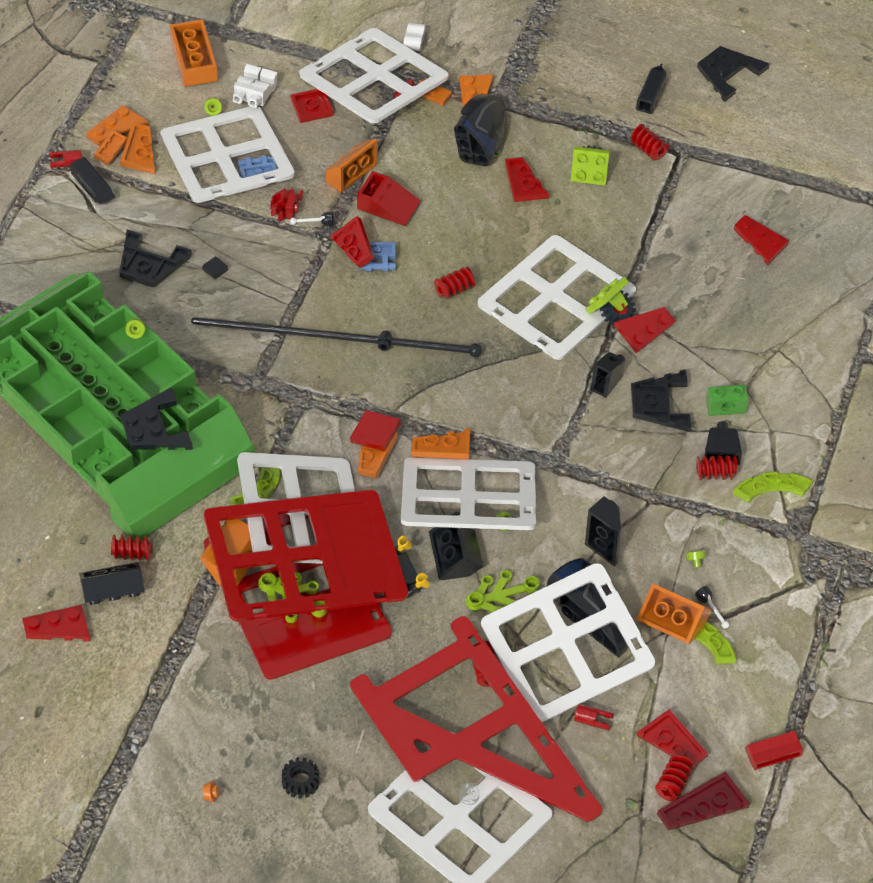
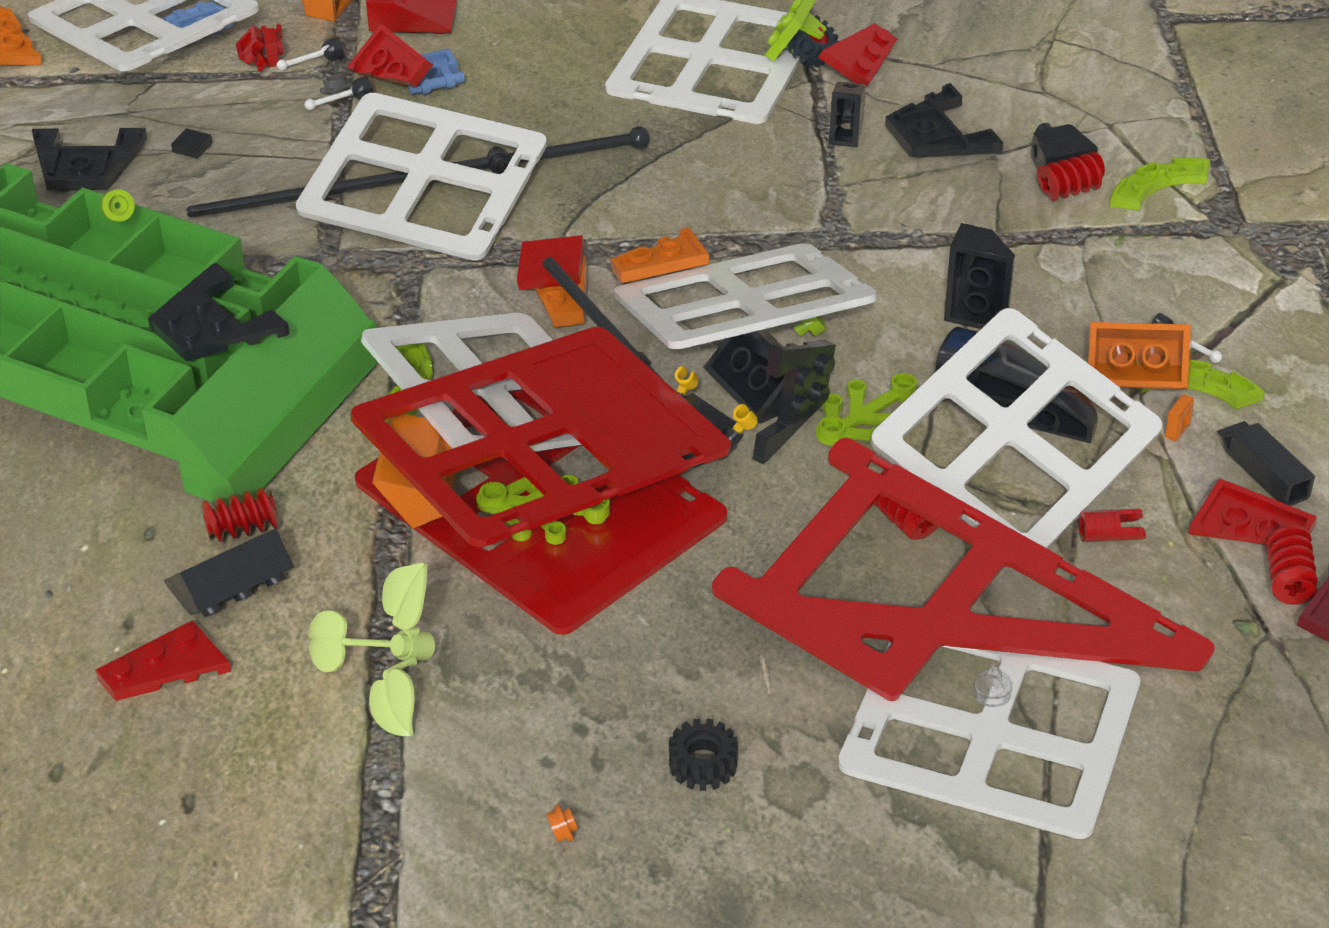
camera: 20 degrees left, 10 degrees down
red piece [434,266,475,299] -> none
lime tile [686,550,706,568] -> none
bright green brick [706,385,749,416] -> none
none -> white window [296,93,547,261]
none -> hinge [304,75,373,110]
none -> yellowish green plant [308,563,435,736]
none -> dark grey plate [319,73,353,95]
none -> black bar [542,257,661,378]
none -> black wing [752,340,836,464]
none -> orange tile [1165,394,1194,442]
none -> black piece [1217,421,1315,506]

